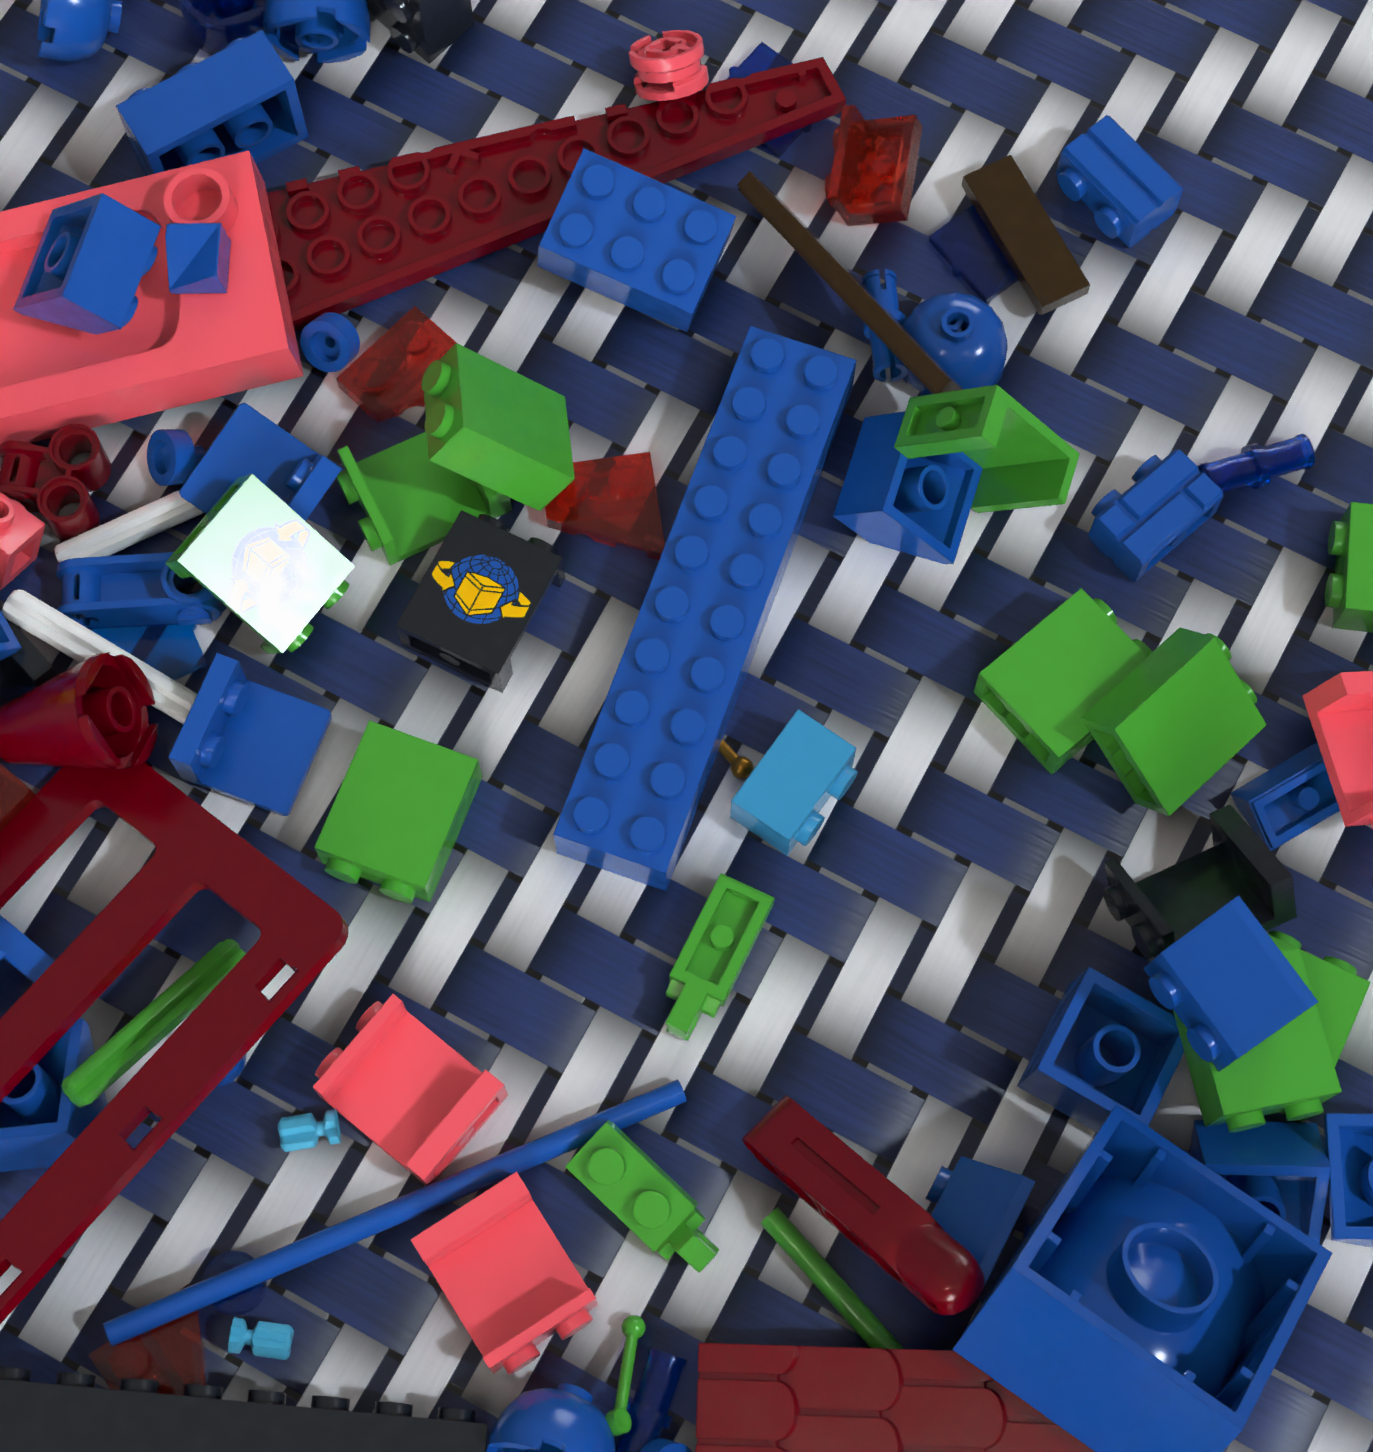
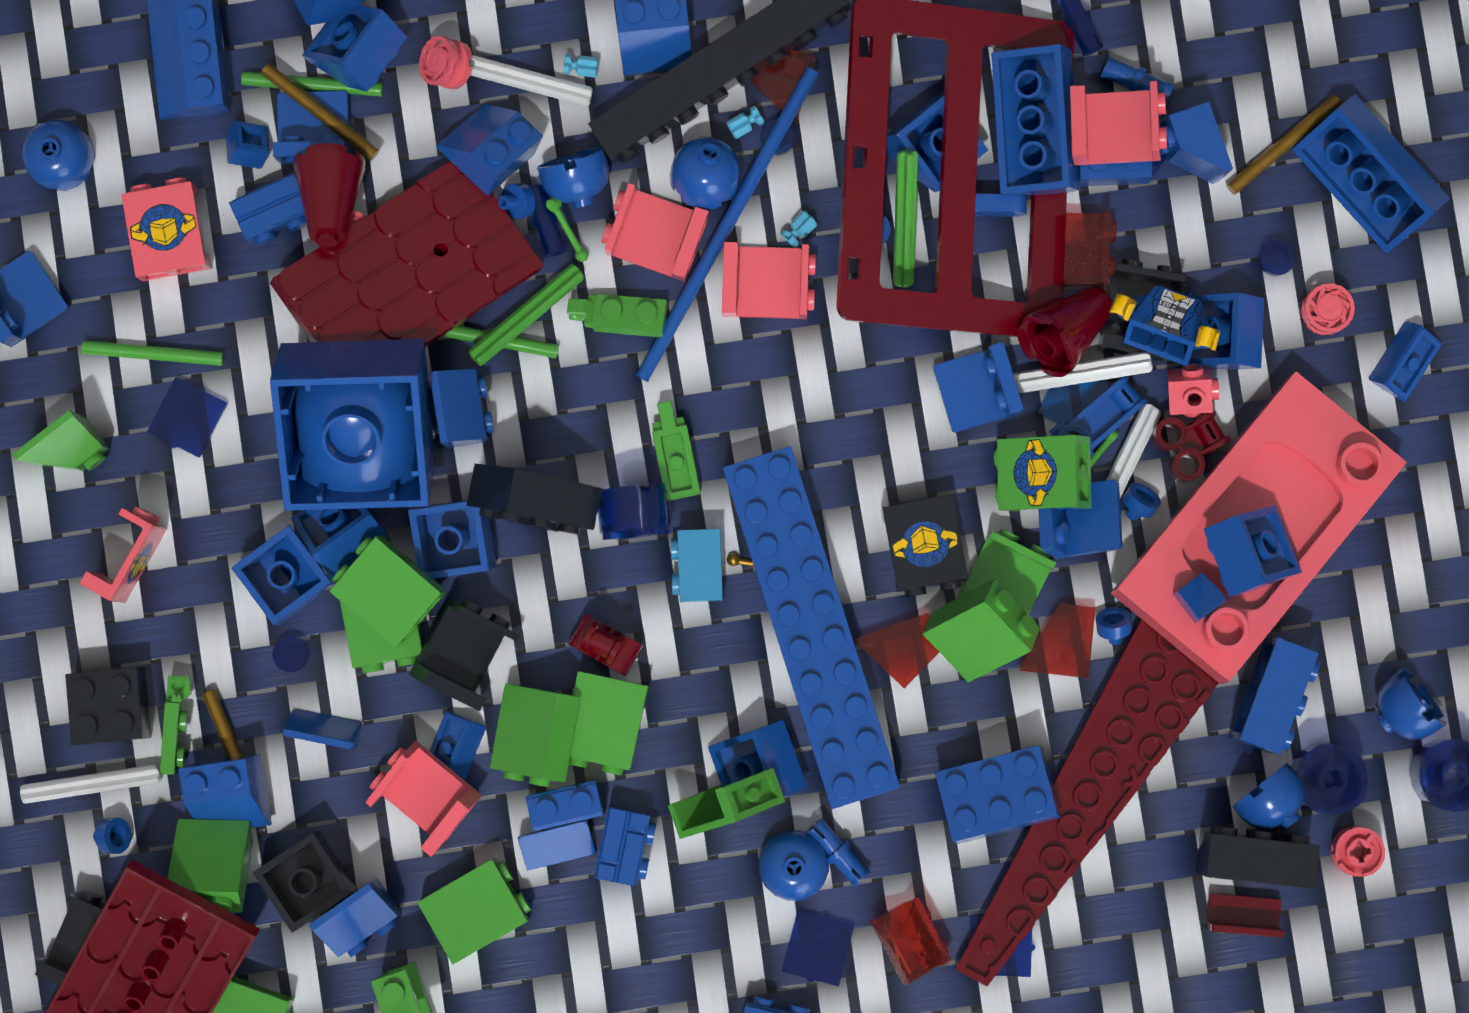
camera: 150 degrees right, 15 degrees up
bright green brick [314,720,483,904] -> none
coral wheel [628,30,709,101] -> none
dark brown tile [737,171,964,394] -> none
dark red piece [742,1095,985,1315] -> none
dark brown tile [961,155,1090,316] -> none
blue slope [1143,896,1318,1071] -> none
clear blue pin [1198,433,1315,493] -> none
none -> black brick [466,463,602,535]
none -> bright green axle [469,264,584,366]
none -> slope [517,819,596,871]
none -> blue brick [525,779,605,831]
none -> dark red piece [567,613,643,676]
none -> clear blue brick [598,483,671,540]
none -> blue cylinder [669,137,741,209]

